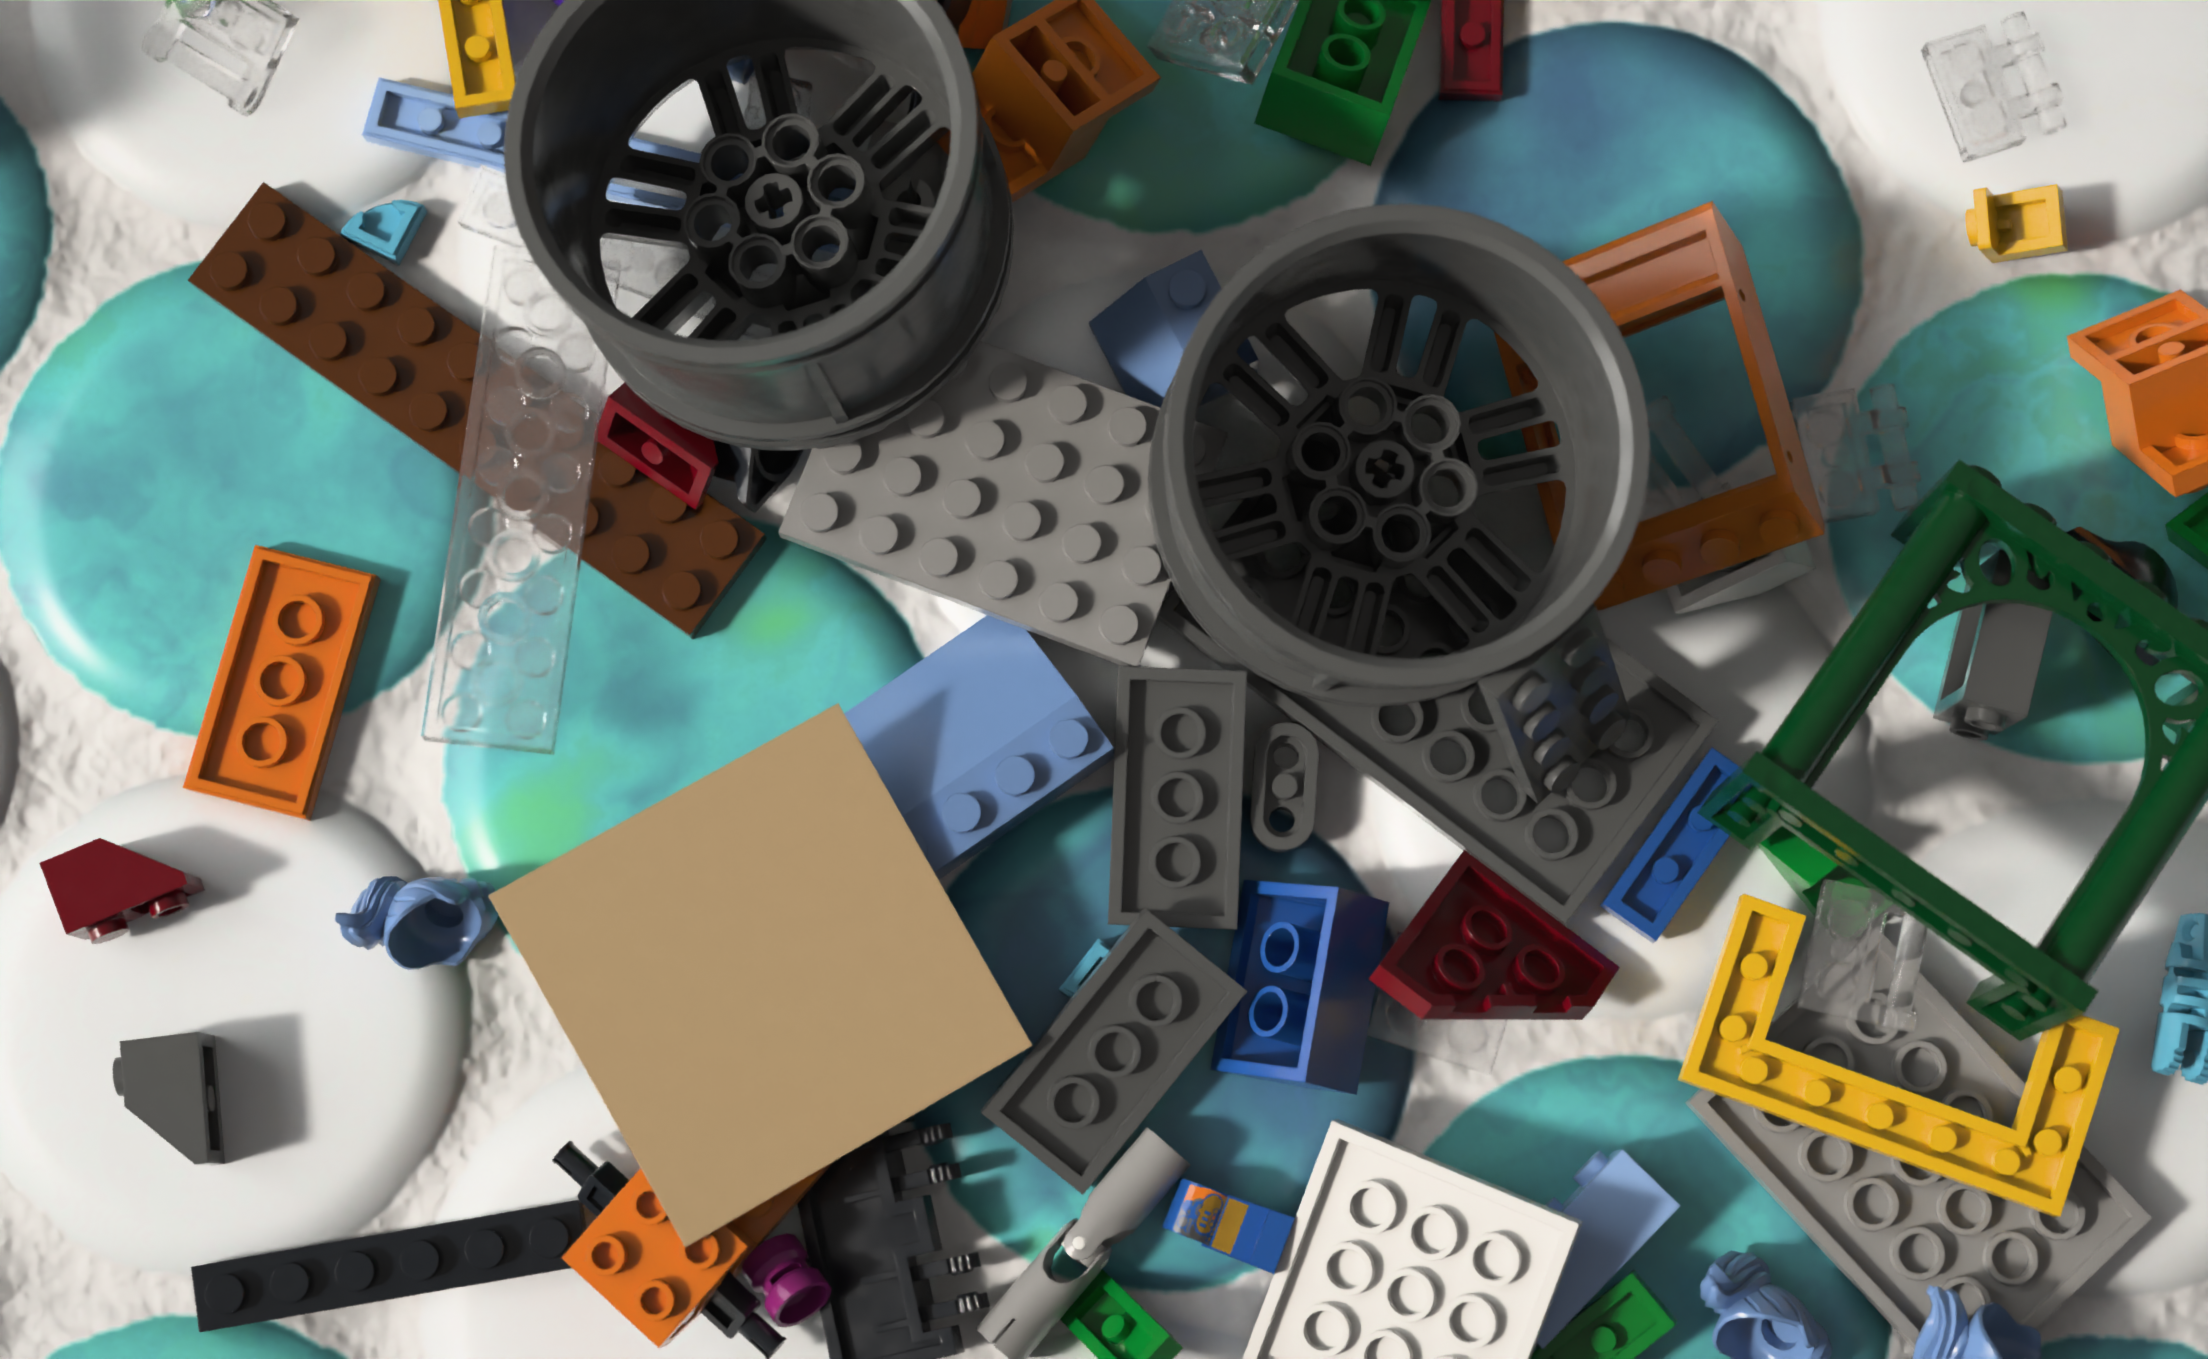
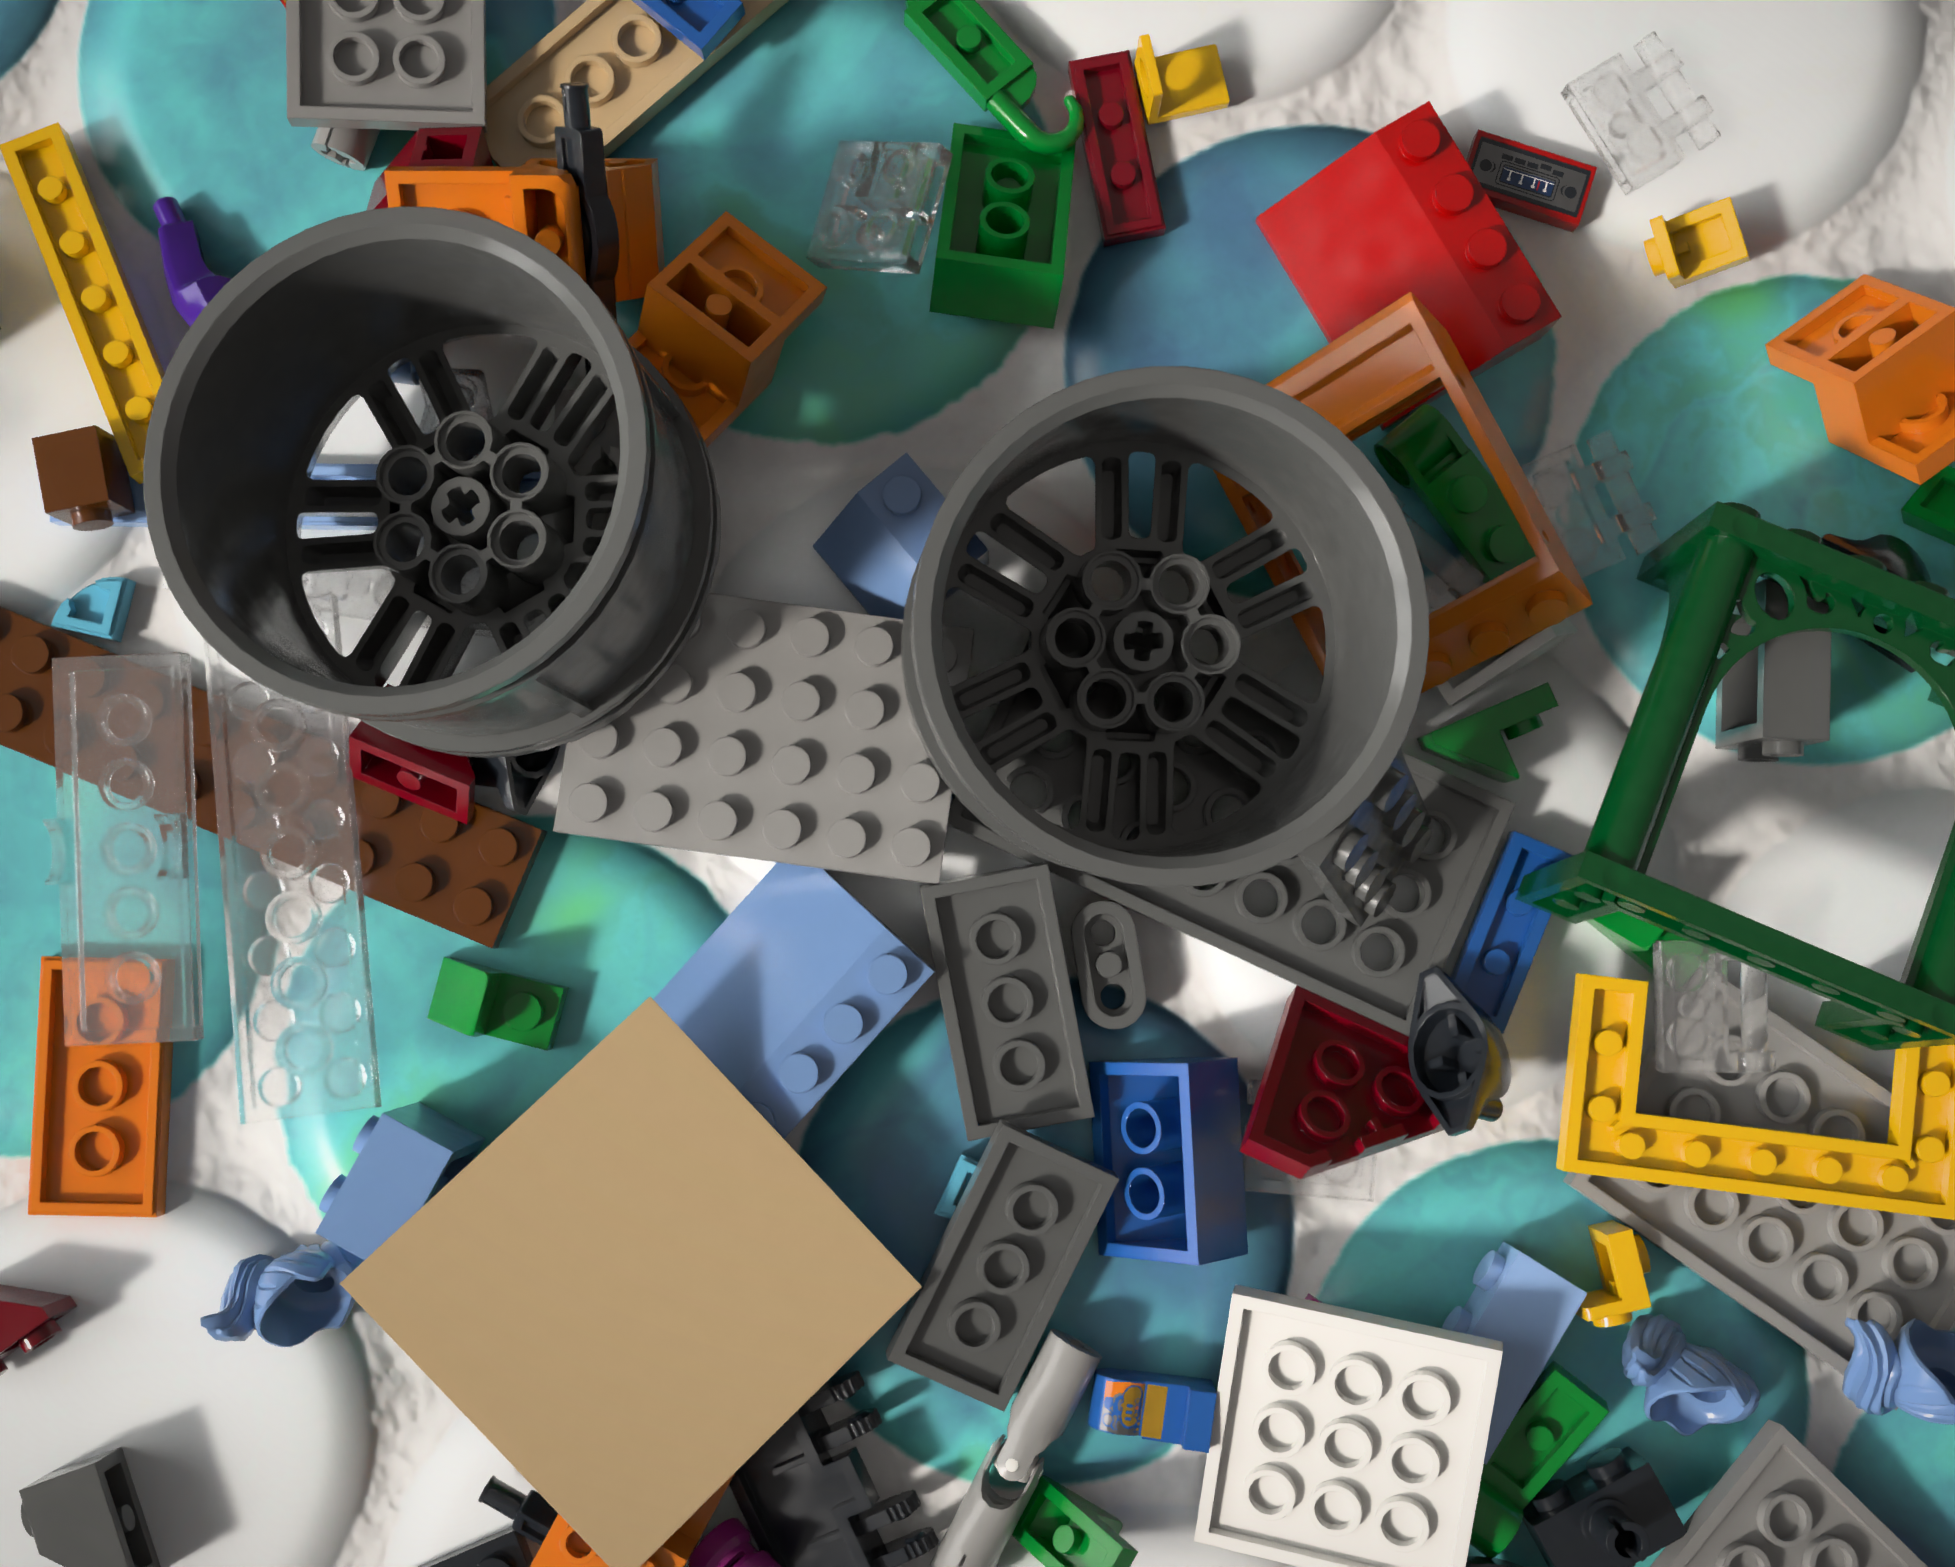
camera: 15 degrees left, 5 degrees up
none -> reddish brown brick [32,425,135,531]
none -> clear piece [43,652,204,1046]
none -> medium blue brick [315,1102,485,1260]
none -> green slope [427,956,569,1051]
none -> red slope [1255,101,1562,431]
none -> green plate [1374,404,1536,584]
none -> black hat [1408,966,1512,1136]
none -> green slope [1417,682,1559,783]
none -> tile [1466,129,1597,232]
none -> yellow bracket [1576,1220,1652,1327]

